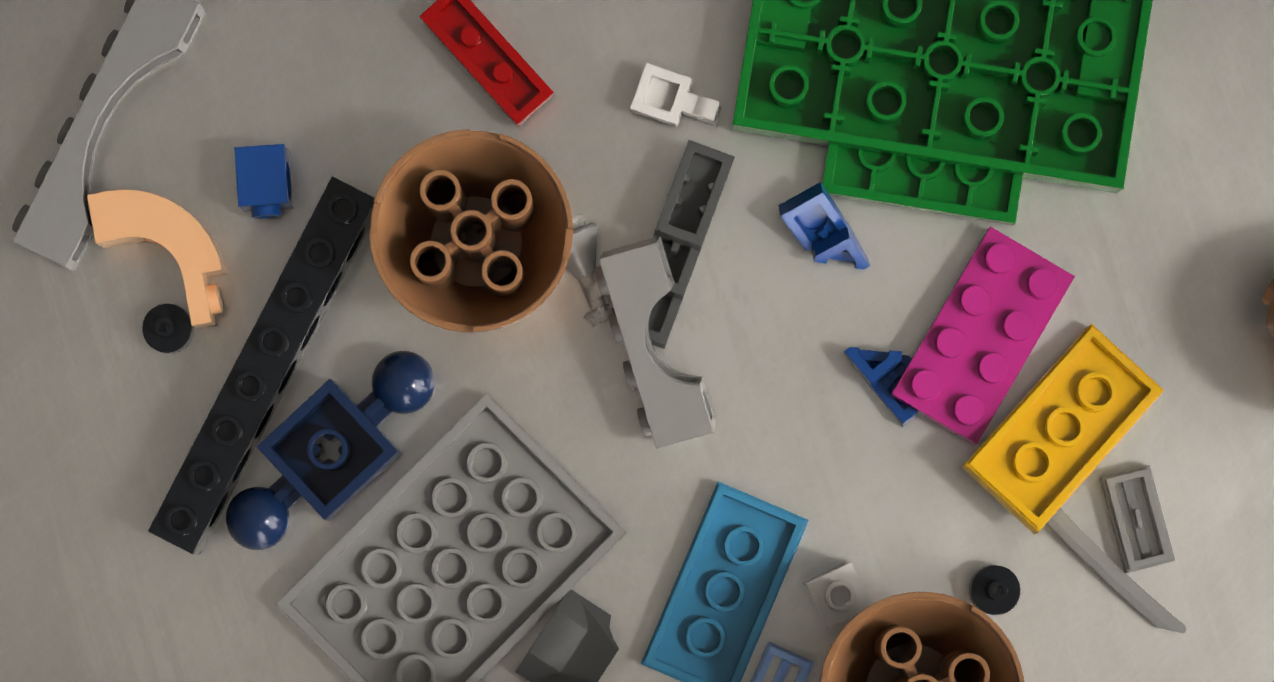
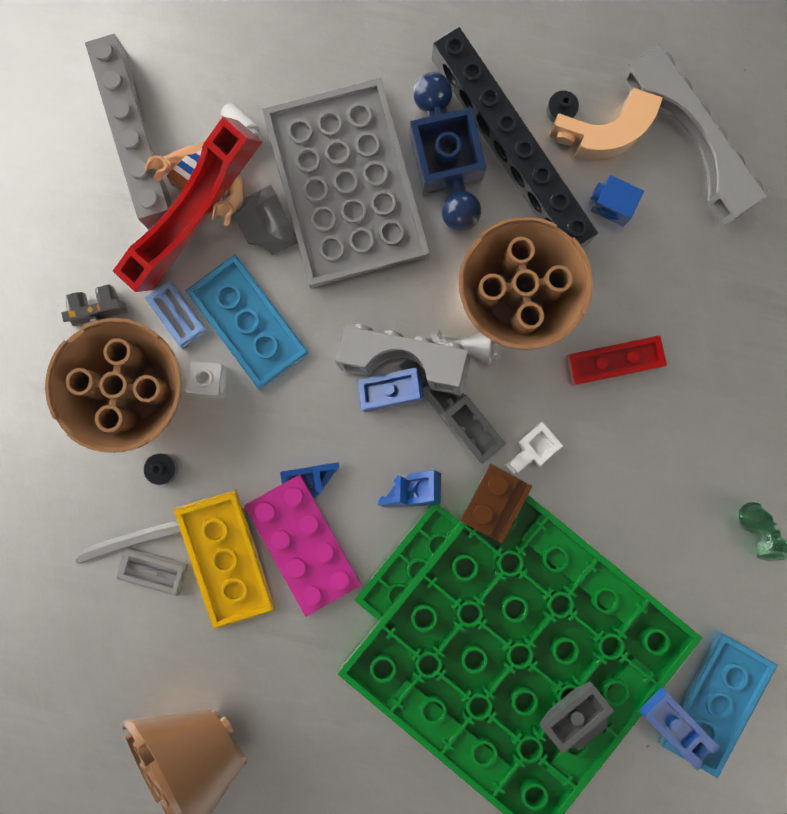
camera: 120 degrees right, 0 degrees up
none -> plate [358,367,424,412]
none -> reddish brown plate [460,463,532,543]

